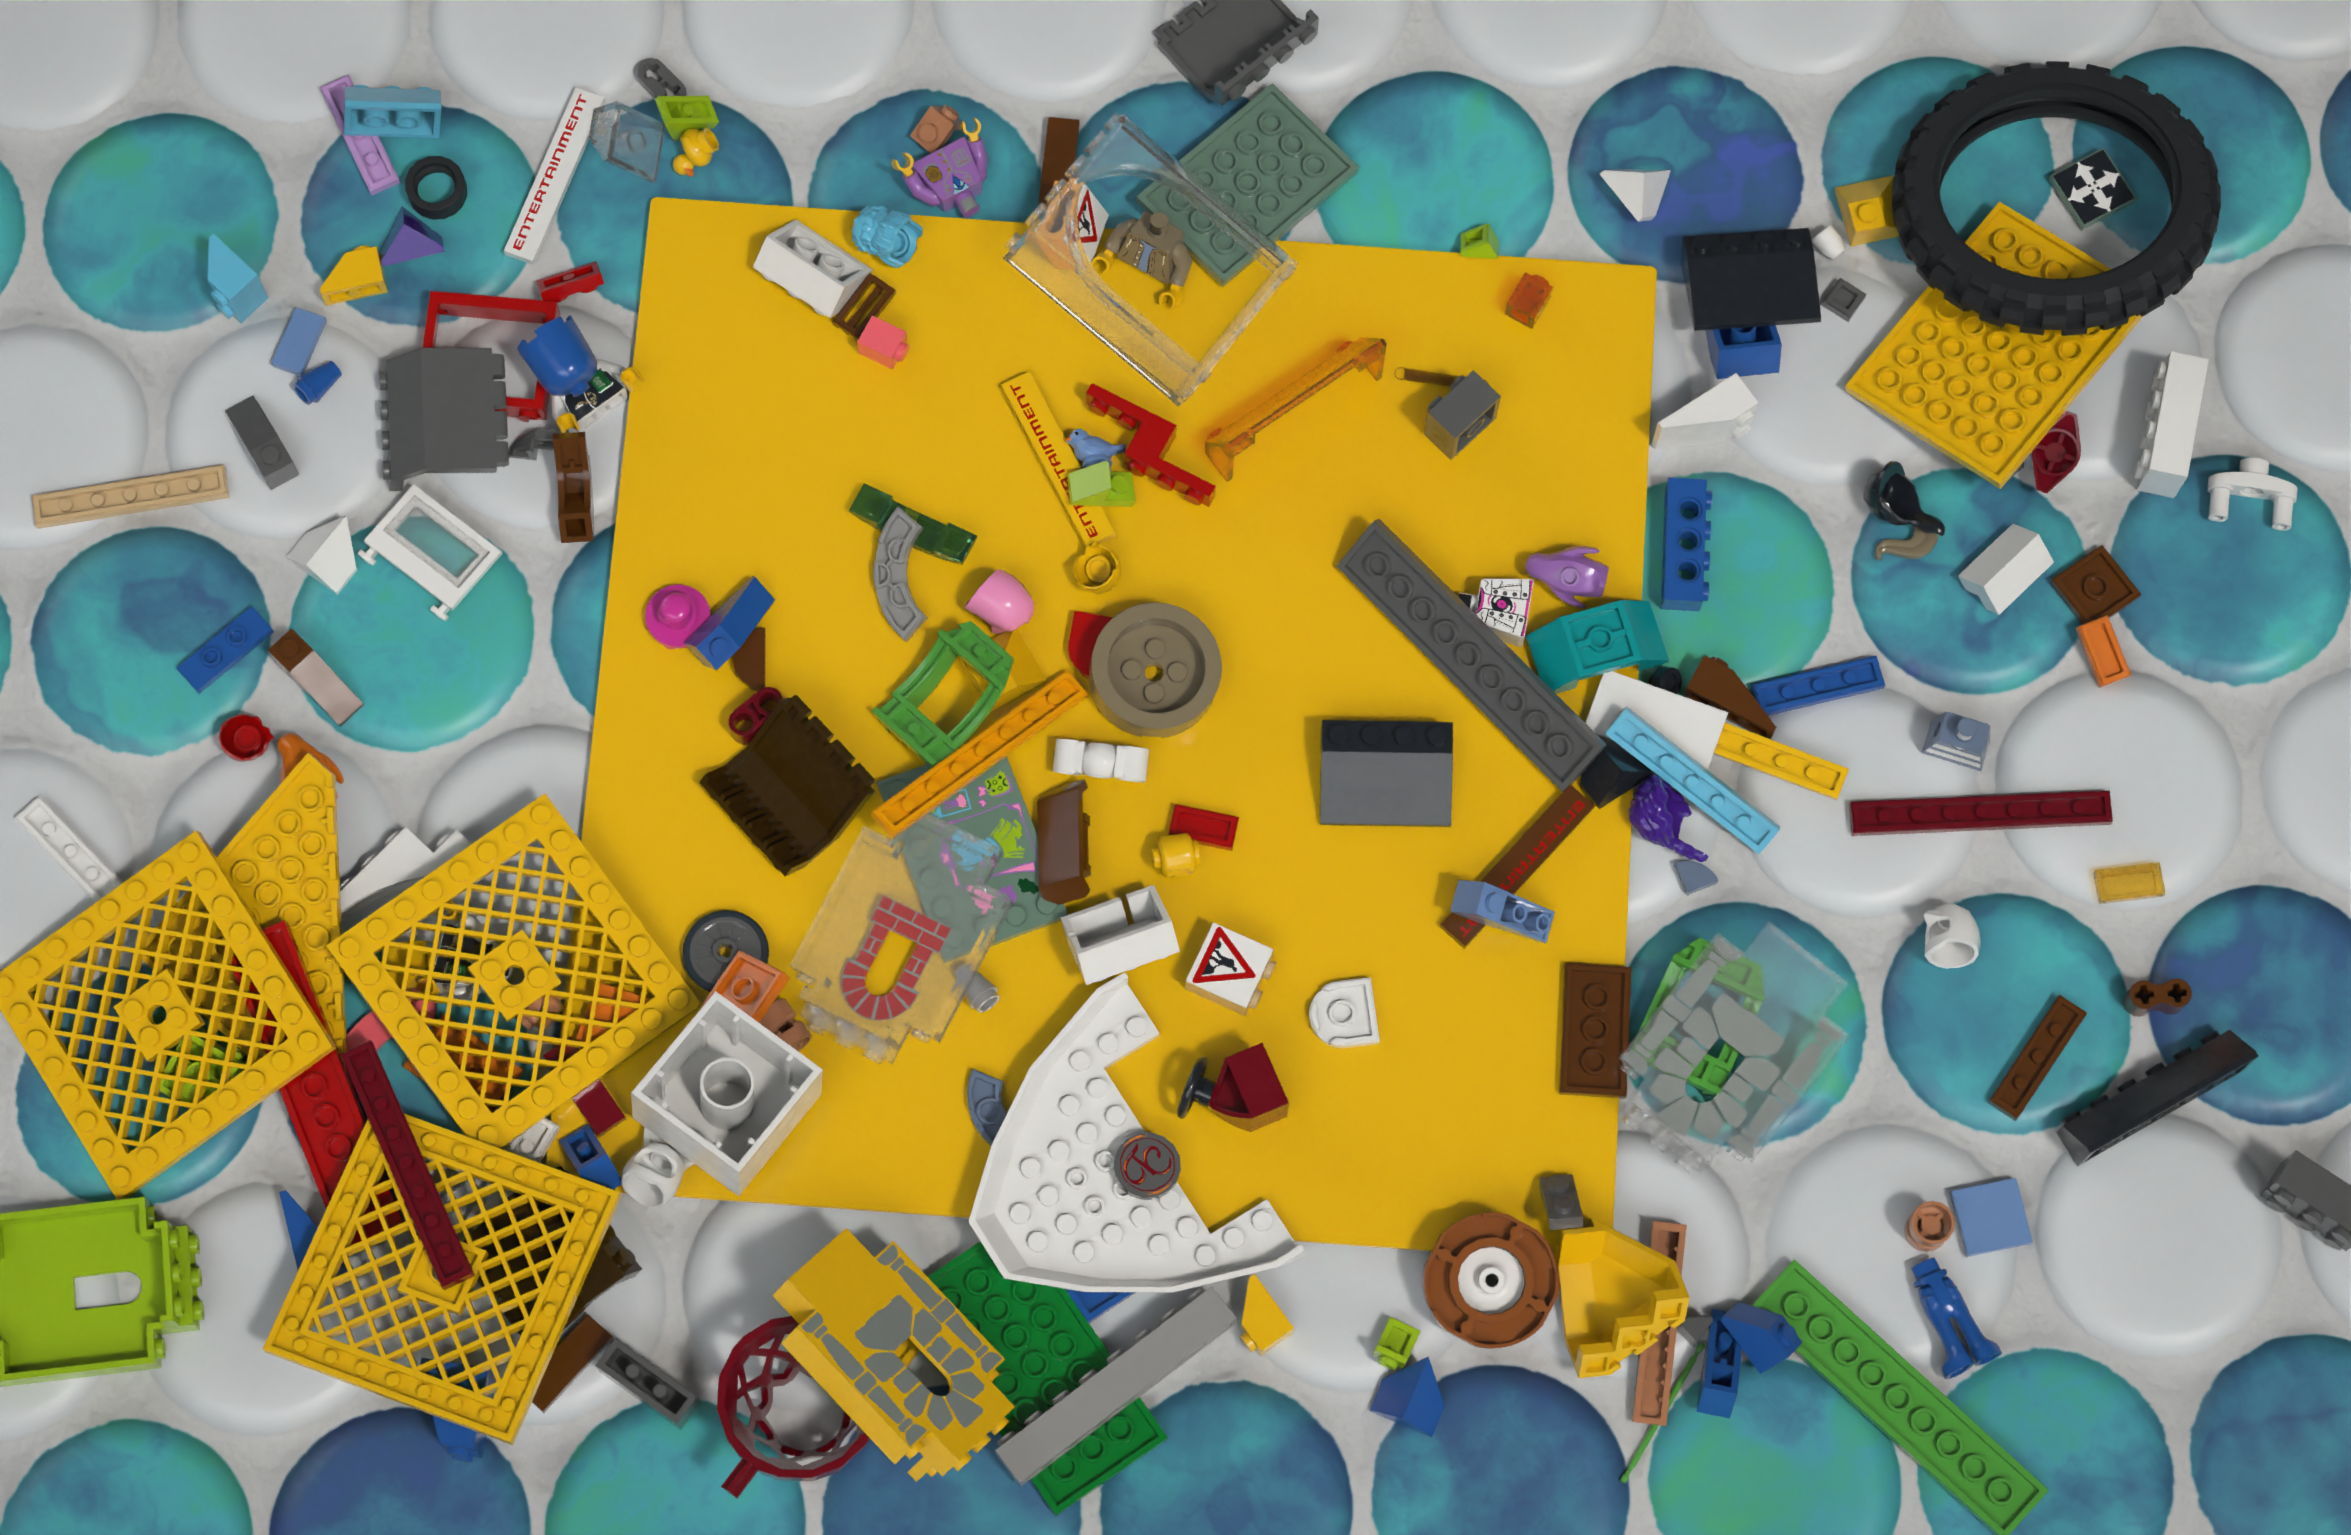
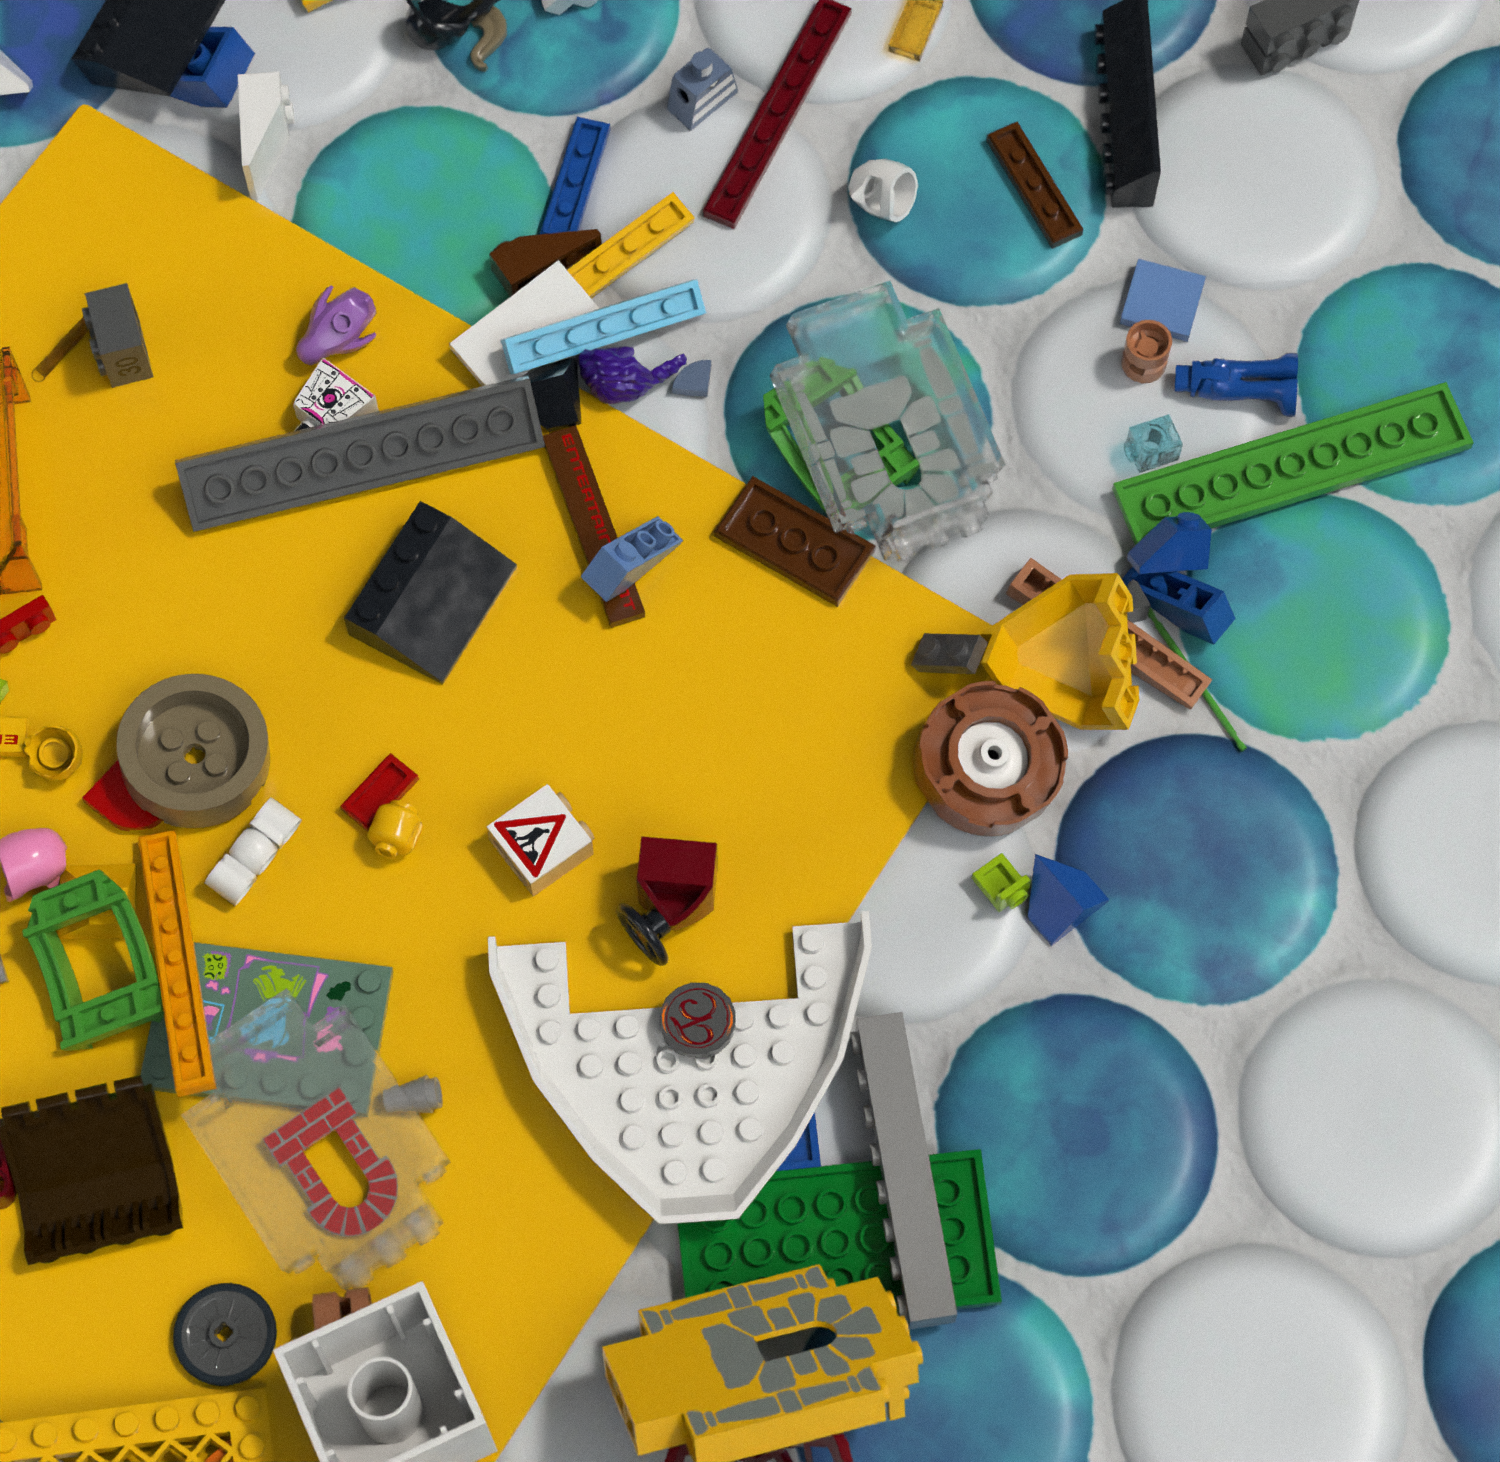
camera: 60 degrees left, 5 degrees down
orange tile [702,950,790,1023] -> none
sand blue tile [967,1069,1007,1146] -> none
reddish brown piece [1037,779,1091,905] -> none
white piece [1061,885,1180,985] -> none
yellow slope [1240,1274,1294,1357] -> none
white tile [1309,977,1380,1048] -> none
clear orange brick [1505,272,1553,329] -> none
teal slope [1526,600,1669,694] -> none
black tile [1647,666,1682,694] -> none
blue brick [1661,477,1712,612] -> none
reddish brown axle [2123,978,2192,1017] -> none
none -> clear light blue brick [1123,414,1183,473]

